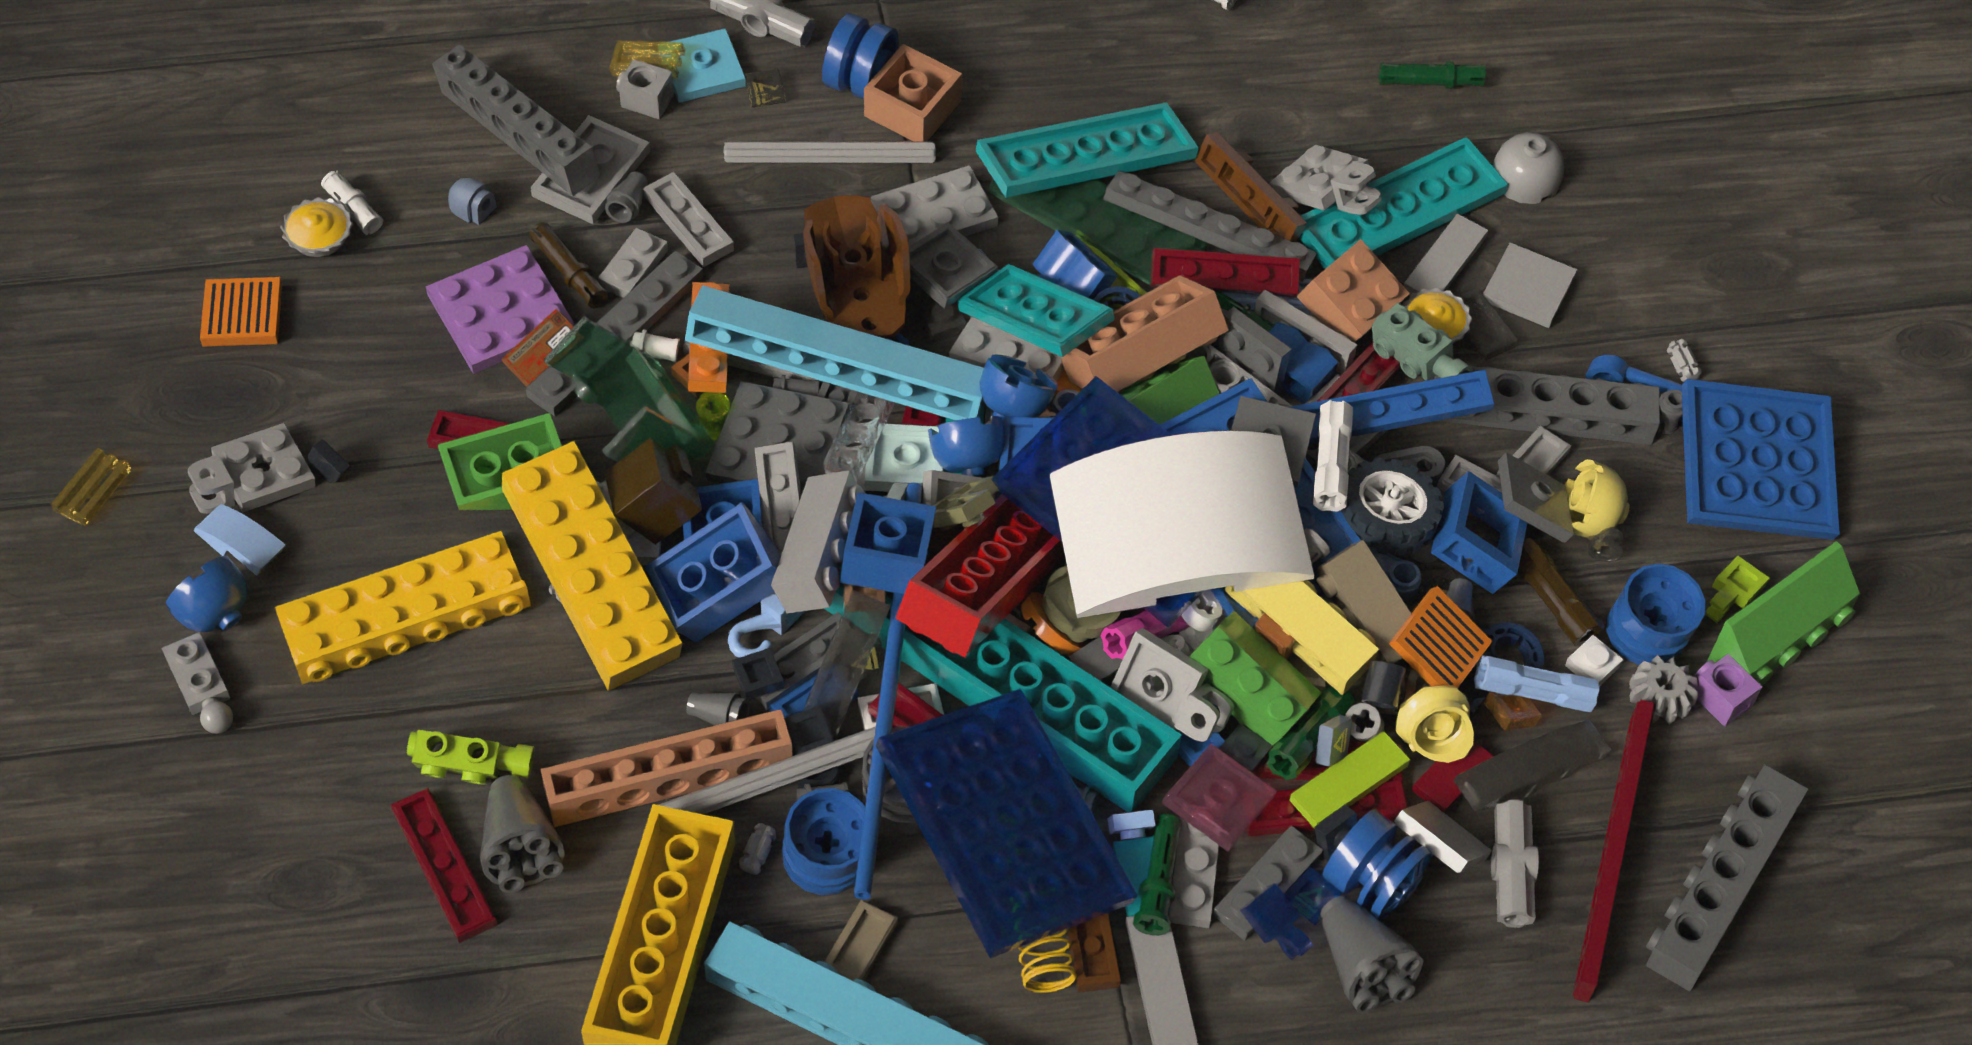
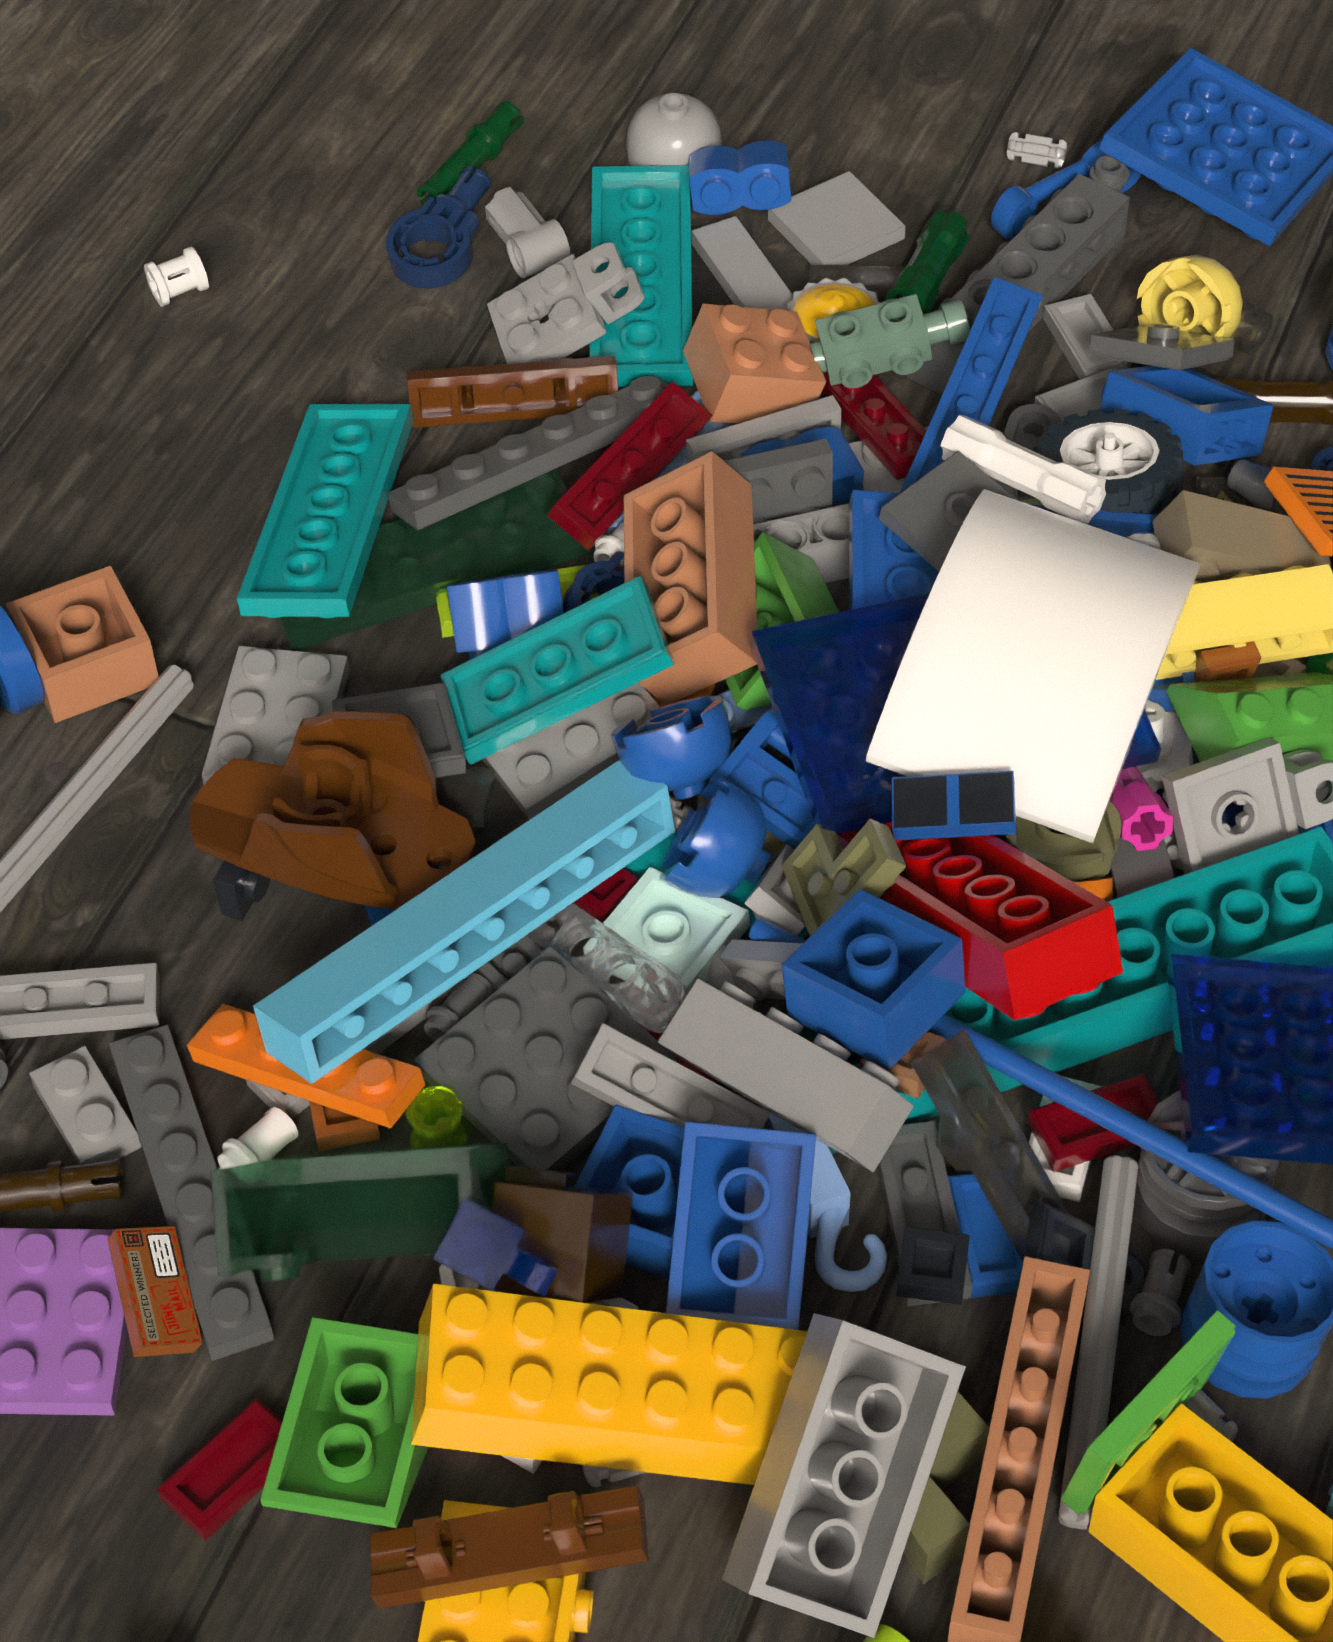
camera: 55 degrees left, 5 degrees down
dark grey cone [687,692,750,726] -> none
none -> reddish brown hinge [370,1485,649,1609]
none -> dark blue pin [386,166,491,288]
none -> clear blue plate [433,1197,558,1296]
none -> light grey piece [485,187,571,278]
none -> blue brick [689,140,791,215]
none -> light grey brick [722,1313,966,1638]
none -> dark green axle [885,210,969,314]
none -> black tile [892,771,1017,840]
none -> olive brick [904,1391,990,1584]
none -> bright green tile [1061,1310,1236,1515]

